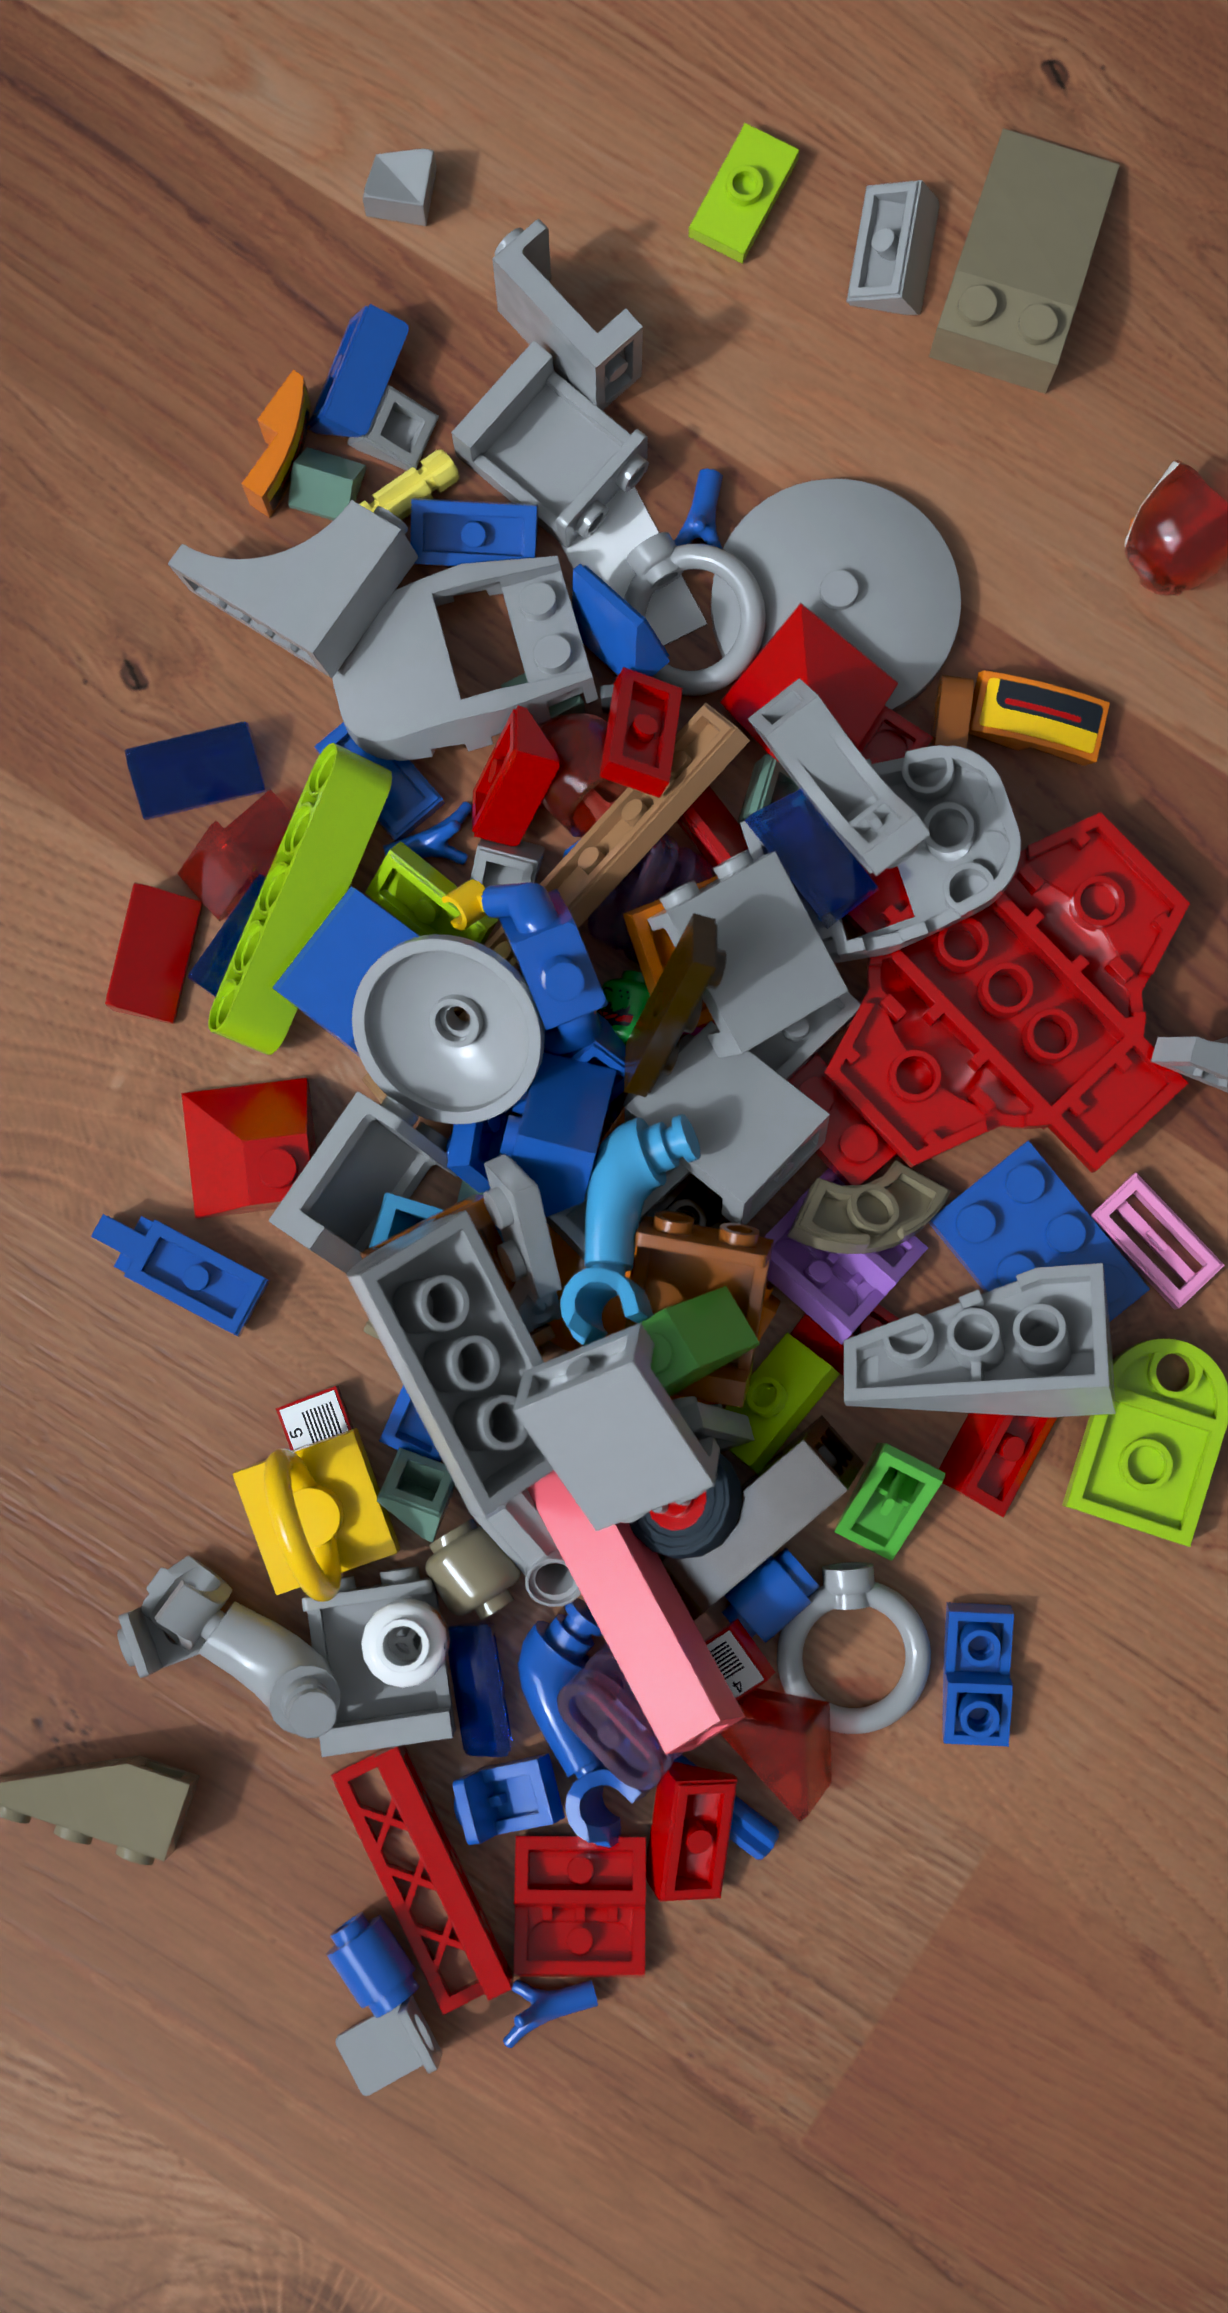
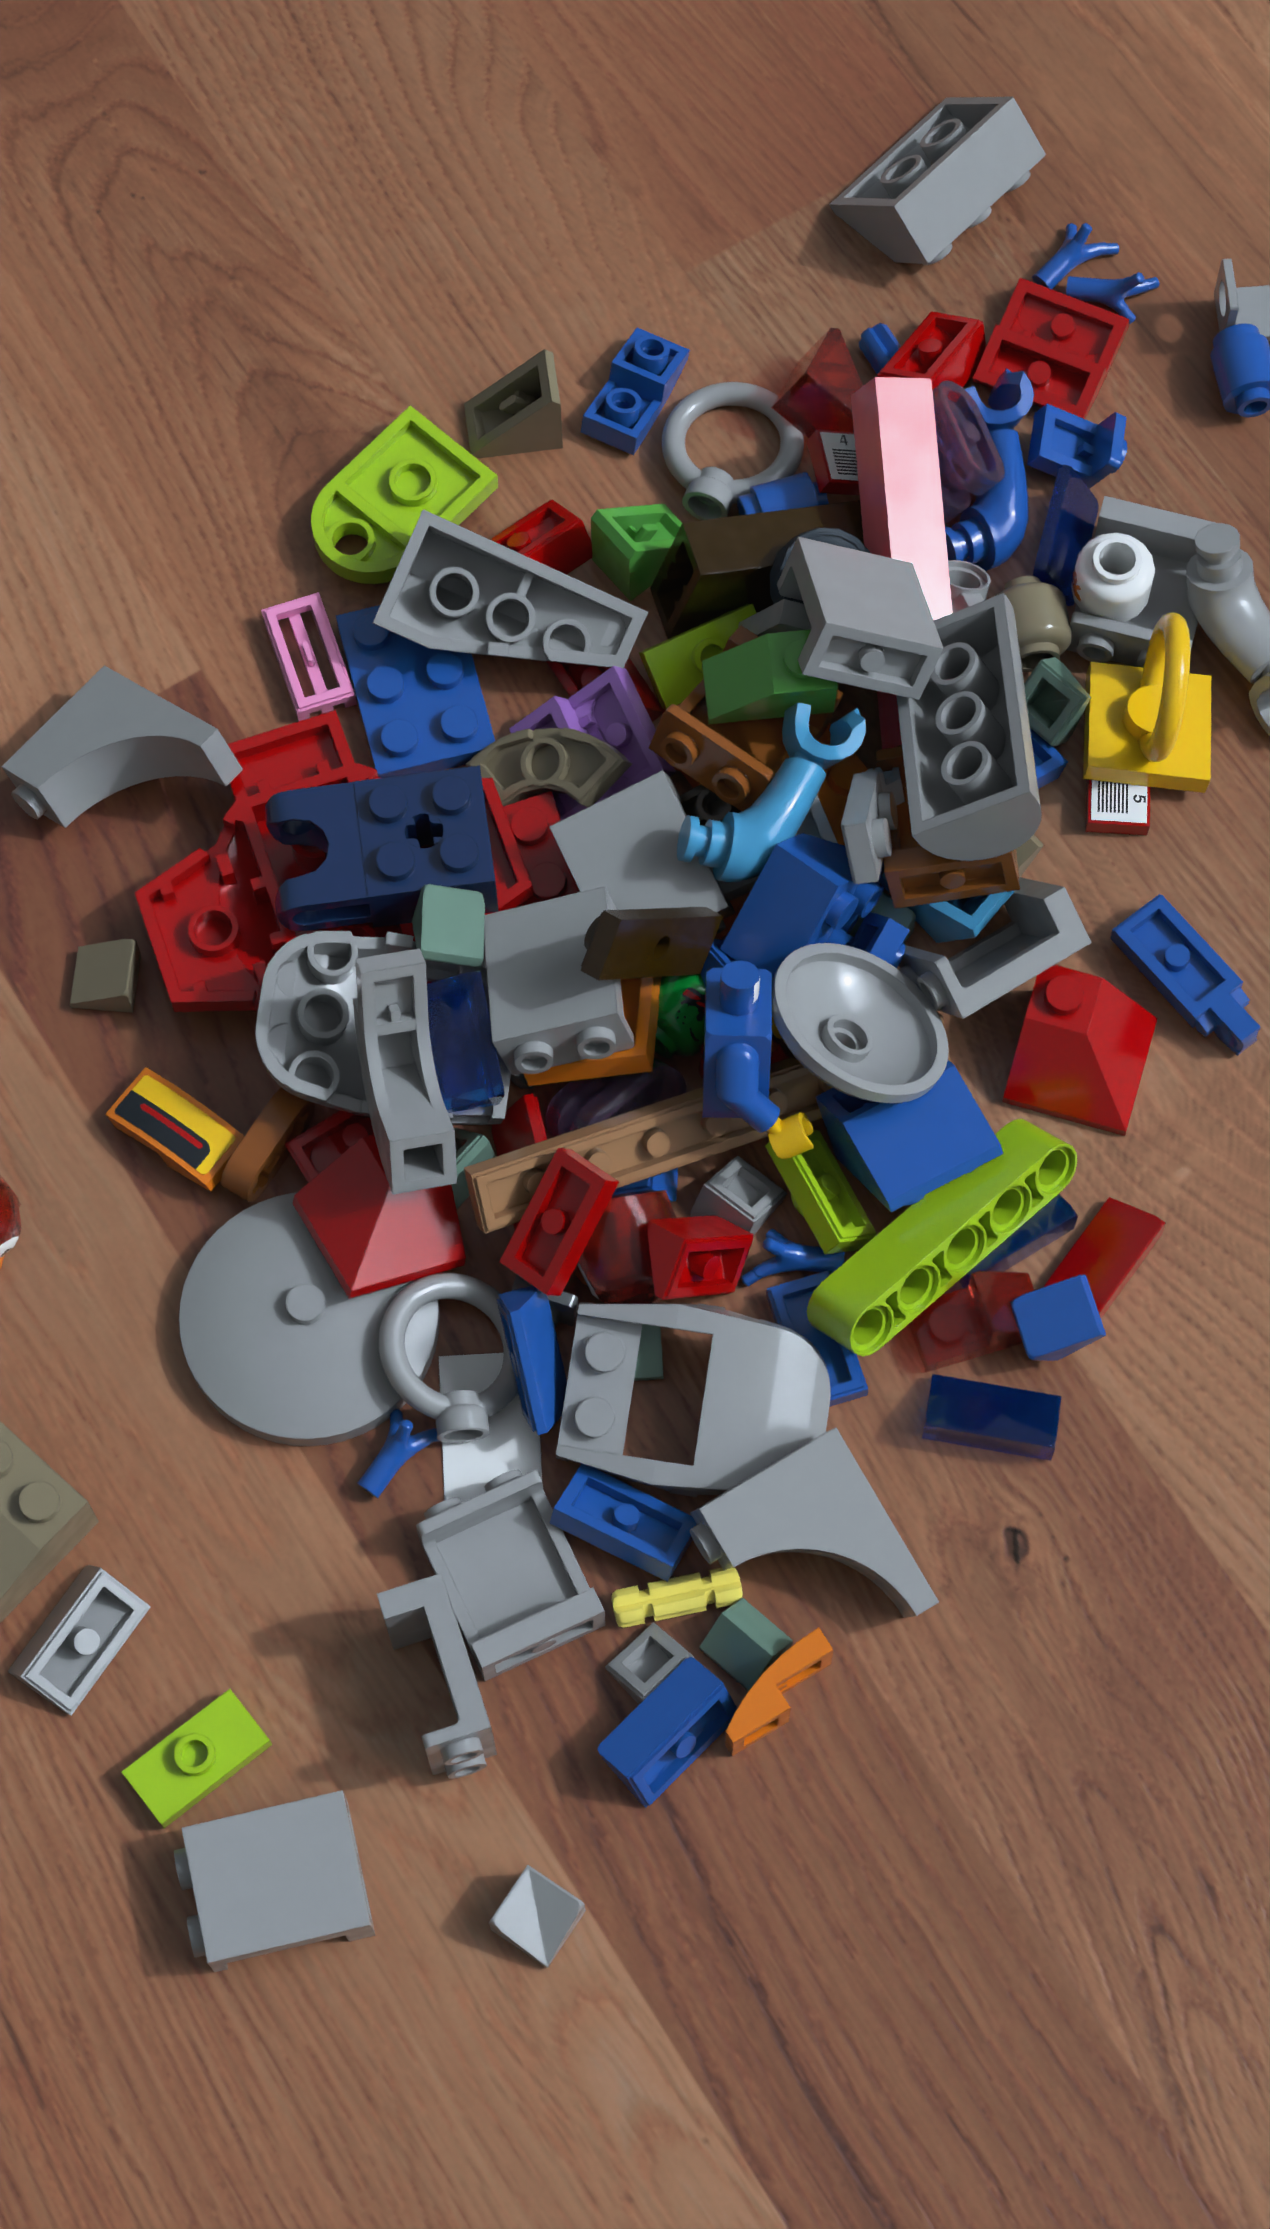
camera: 155 degrees left, 15 degrees down
red fence [330,1745,514,2015] -> none
none -> dark tan slope [70,939,141,1013]
none -> light grey panel [174,1790,376,1972]
none -> dark blue brick [265,765,499,931]
none -> sand green slope [412,884,485,967]
none -> dark tan slope [464,349,563,458]
none -> light grey slope [829,97,1046,265]
none -> blue slope [1010,1275,1106,1361]
none -> blue bar [1032,223,1120,289]

